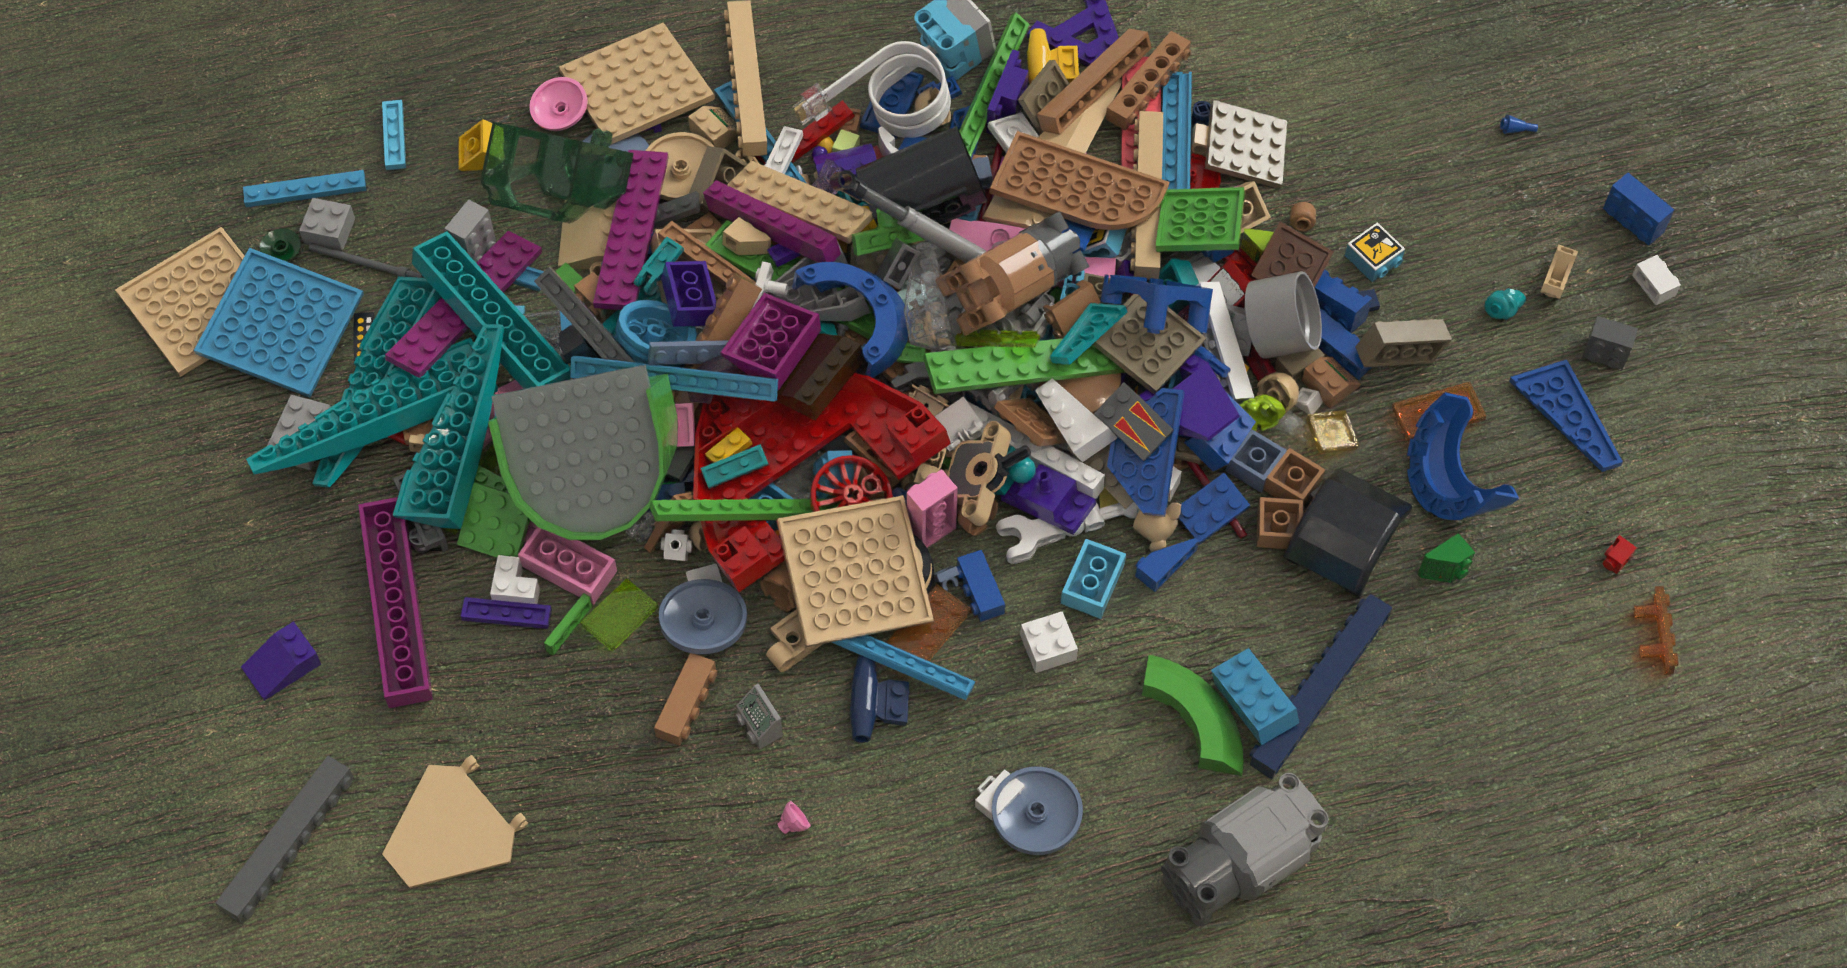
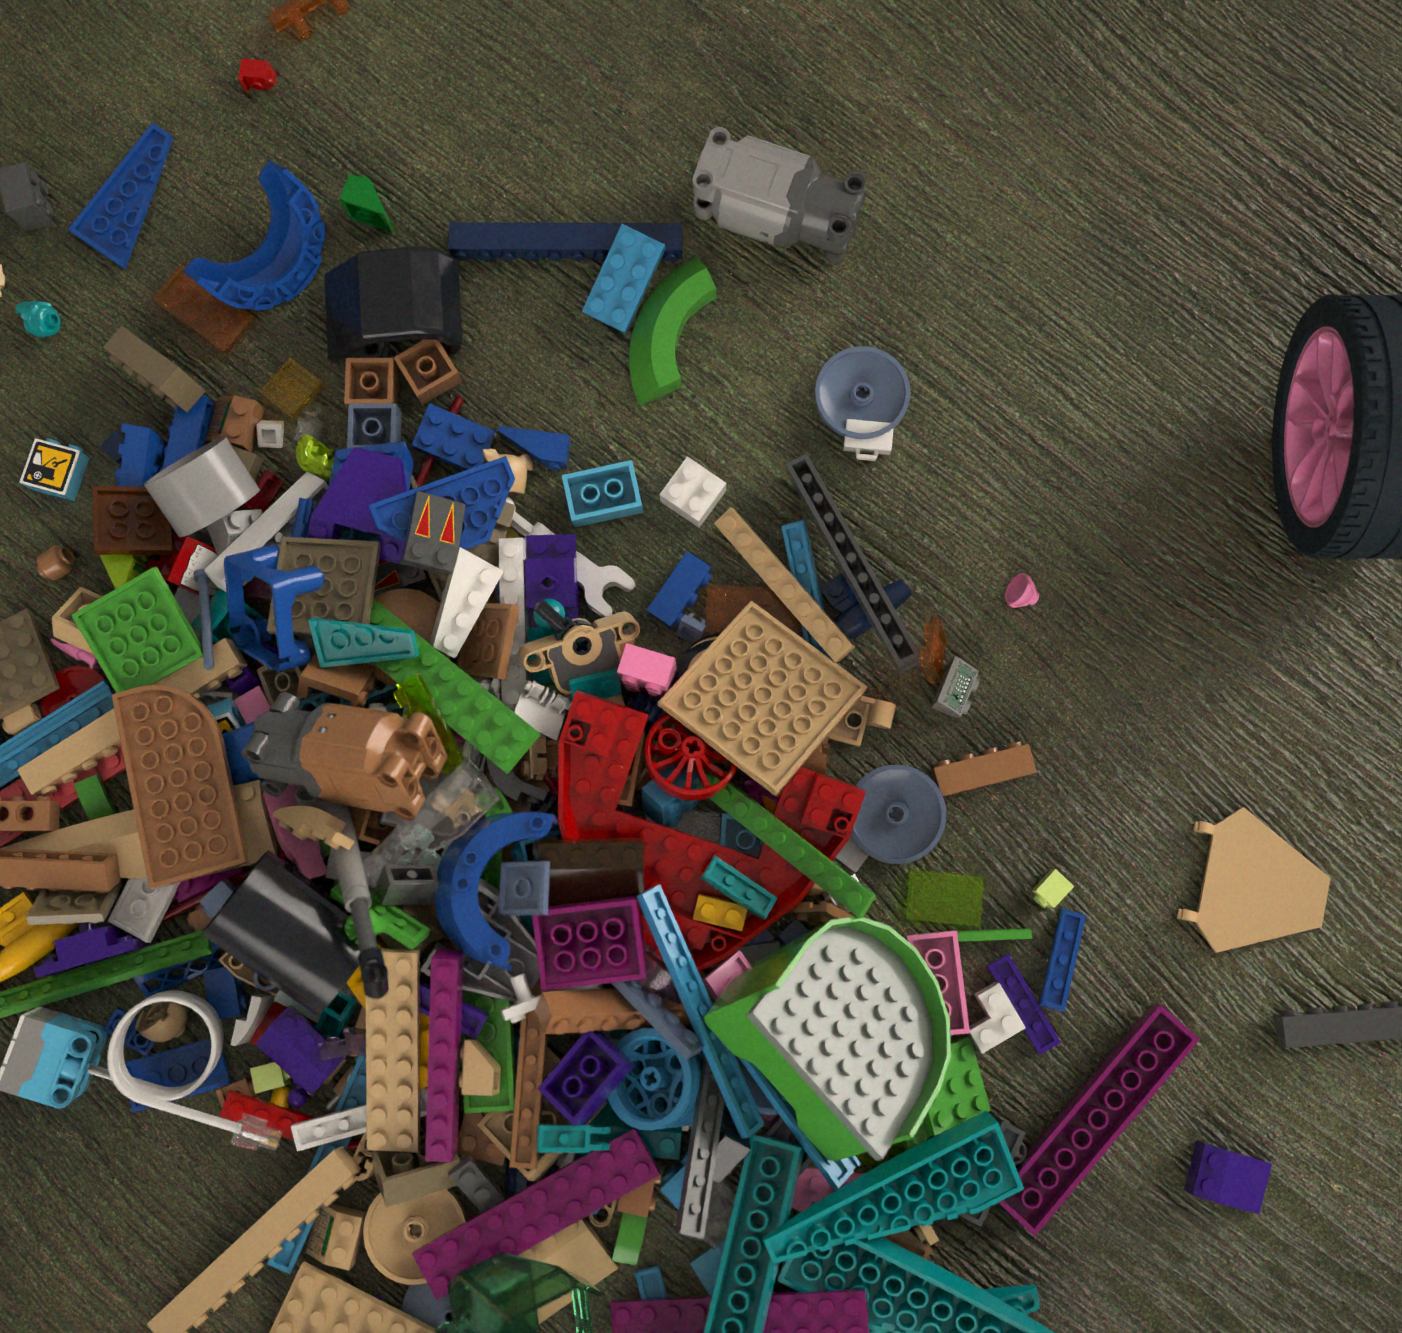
camera: 120 degrees left, 20 degrees up
tan cylinder [1257,372,1299,414] -> none
none -> bright green slope [74,774,117,820]
none -> sand blue bar [194,569,214,670]
none -> tan slope [272,806,355,850]
none -> sand blue tile [499,861,550,916]
none -> teal plate [568,668,622,702]
none -> tan plate [714,507,856,663]
none -> dark grey brick [785,453,921,675]
none -> clear orange plate [919,616,948,685]
none -> yellowish green brick [1031,869,1074,908]
none -> blue tile [1038,908,1086,1013]

